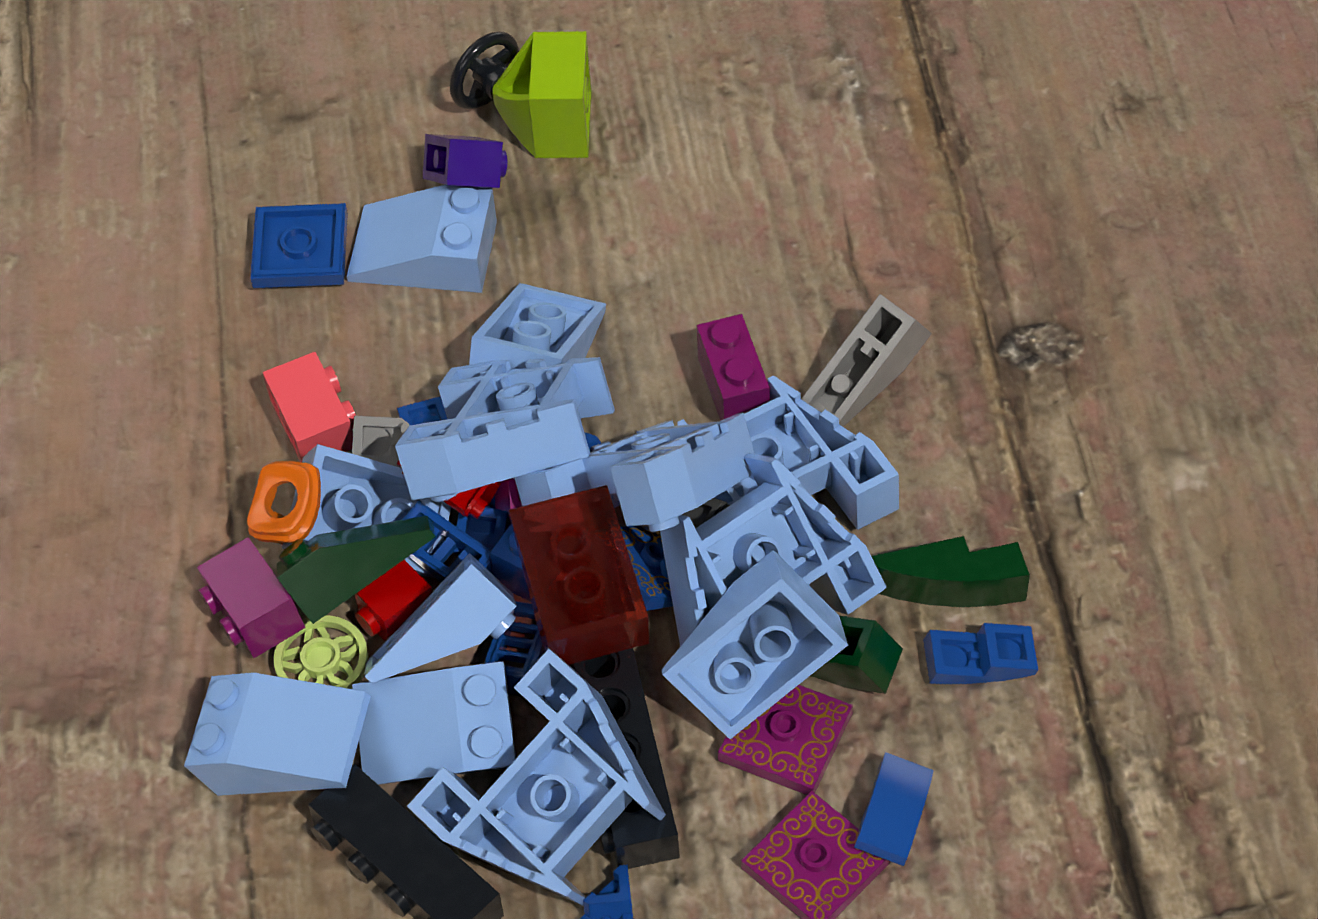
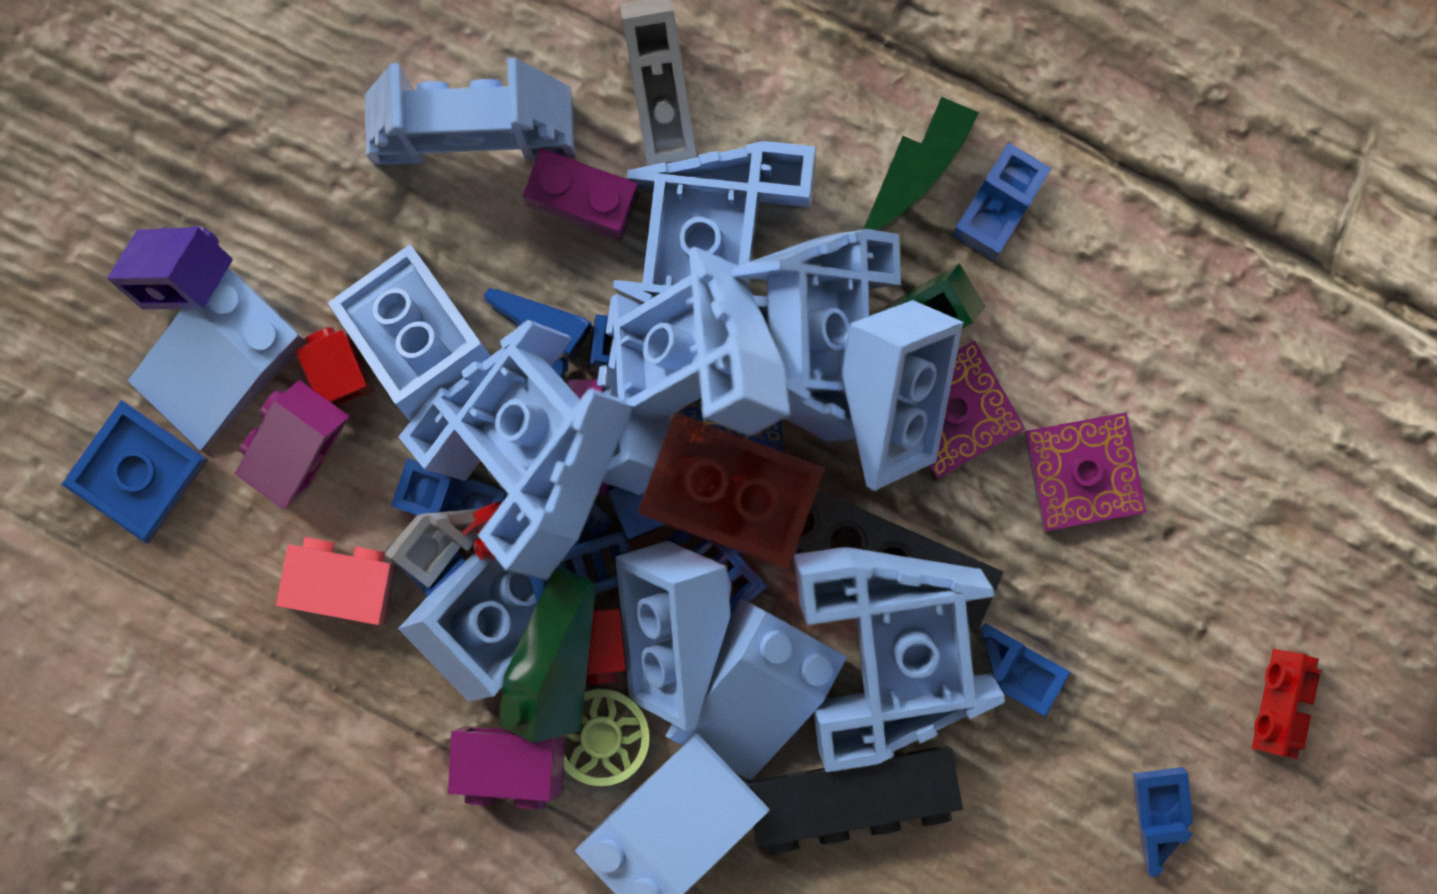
camera: 60 degrees left, 30 degrees up
orange piece [247,461,321,545] -> none
lime piece [450,31,592,158] -> none
blue slope [854,752,934,866] -> none
none -> magenta brick [235,380,350,510]
none -> red brick [295,327,374,407]
none -> light blue wedge [365,58,575,165]
none -> blue slope [484,288,592,360]

